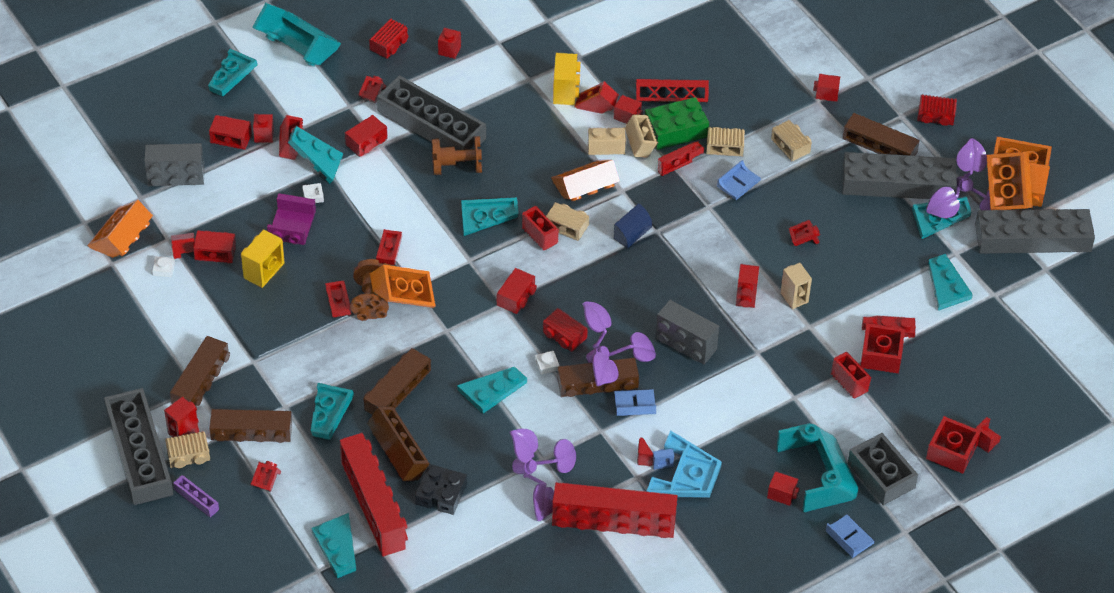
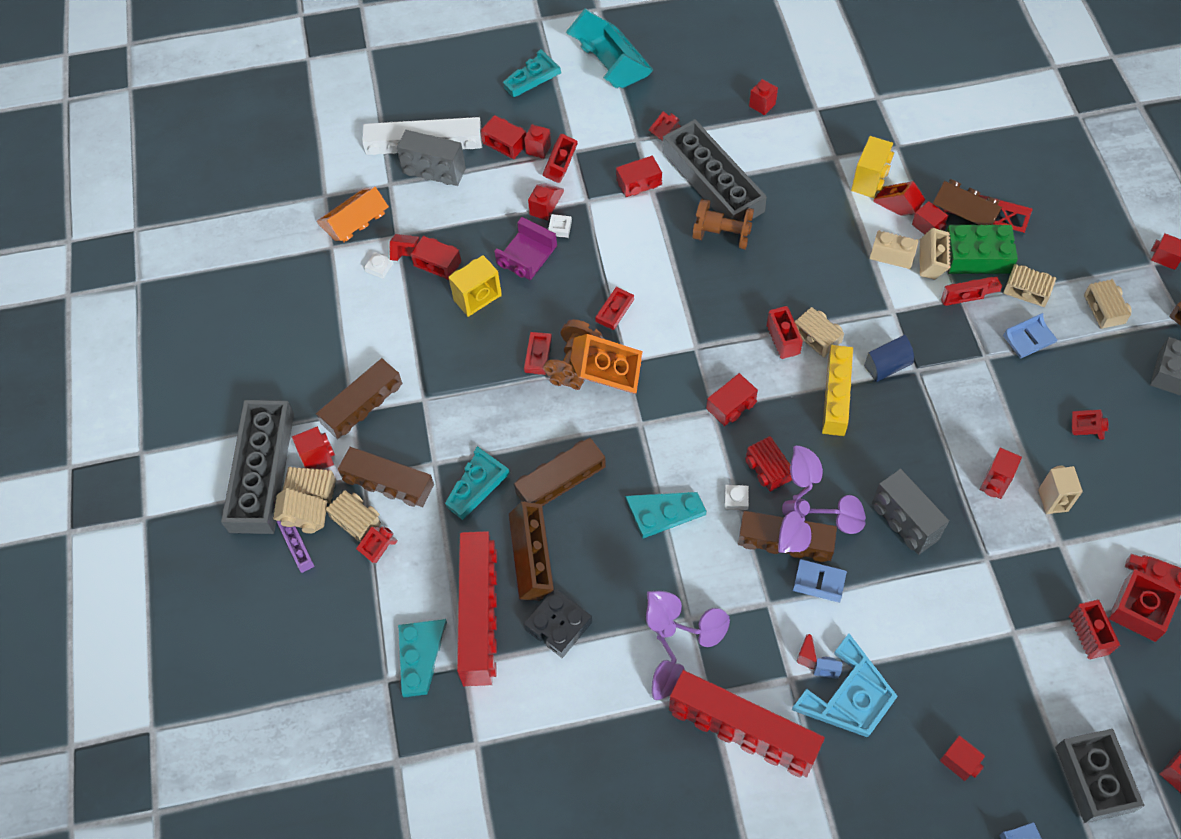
camera: 25 degrees right, 10 degrees up
teal wing [288,126,343,184] -> none
red brick [369,18,408,59] -> none
teal wing [461,197,519,236] -> none
slope [551,159,620,201] -> none
teal windscreen [776,423,858,512] -> none
none -> tan brick [273,488,327,533]
none -> tan brick [326,490,381,542]
none -> white brick [363,117,482,155]
none -> red slope [528,183,564,221]
none -> yellow brick [822,345,853,436]
none -> reddish brown brick [933,179,1002,225]

